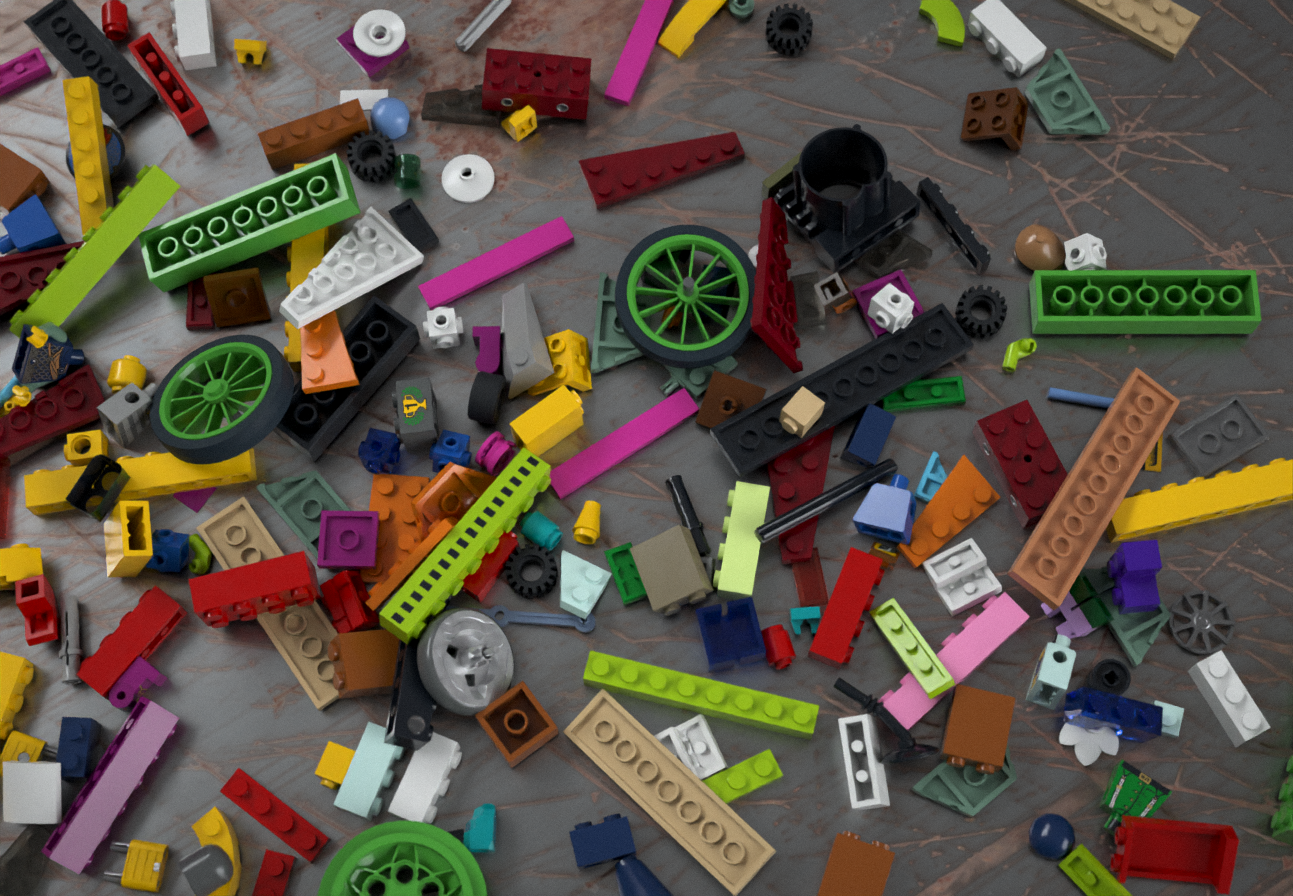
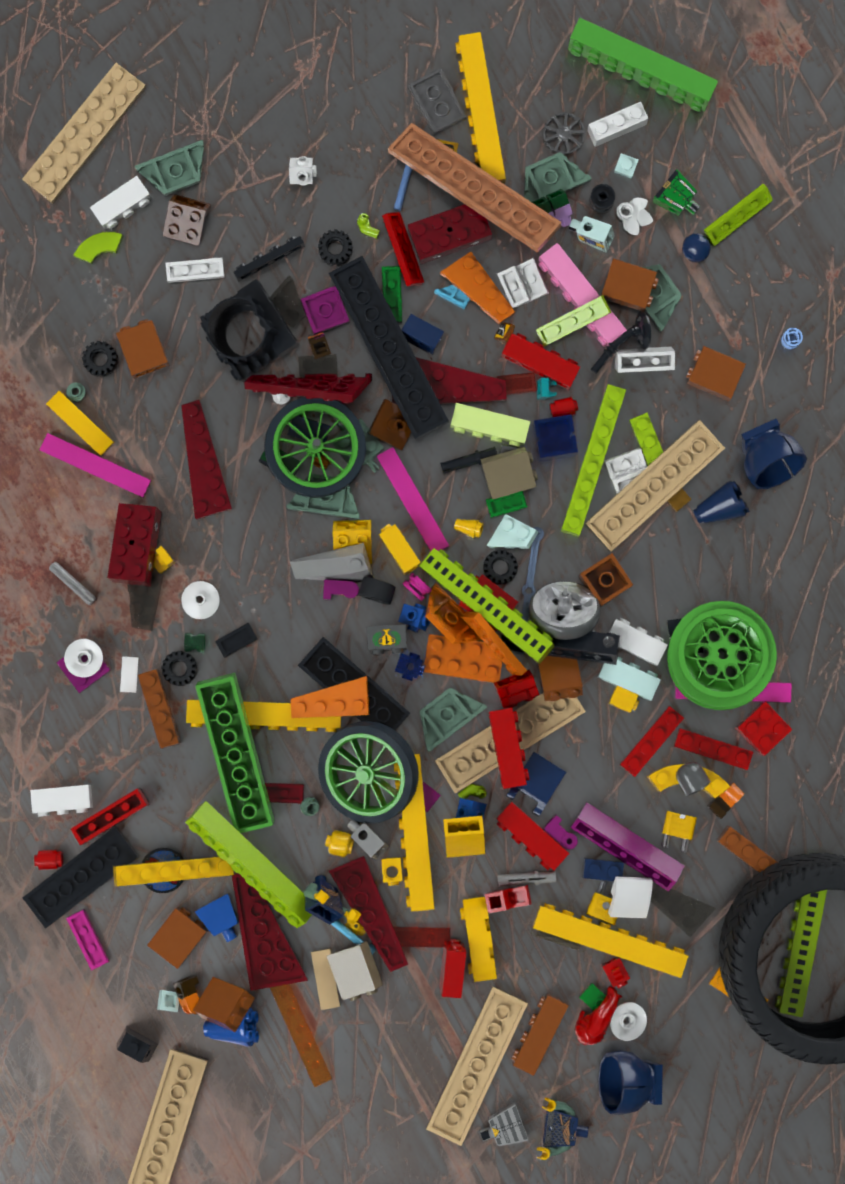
camera: 85 degrees left, 15 degrees up
black piece [65,454,131,522] -> none
reddish brown tile [203,267,271,327] -> none
yellow tile [234,39,267,64] -> none
white wing [279,207,424,329] -> none
magenta plate [317,510,380,569] -> none
medium blue hair [370,97,410,139] -> none
dark pink tile [418,216,574,311] -> none
white brick [423,306,464,349] -> none
teal rock [464,803,497,853] -> none
teal brick [520,511,563,551] -> none
dark blue brick [569,814,637,871] -> none
black axle [755,458,898,543] -> none
olive tile [761,152,801,199] -> none
tan brick [779,386,825,438] -> none
torso [853,474,916,545] -> none
white brick [867,283,915,334] -> none
medium nougat hat [1015,224,1066,271] -> none
bright green brick [1029,270,1261,334] -> none
clear blue arch [1063,687,1163,743] -> none
dark purple brick [1107,540,1162,614] -> none
red panel [1110,815,1239,895] -> none
none -> dark orange brick [116,319,170,379]
none -> white plate [166,258,225,283]
none -> sand green plate [300,797,319,816]
none -> red plate [382,212,424,287]
none -> dark blue flag [506,752,566,817]
none -> pearl gold tile [667,488,692,512]

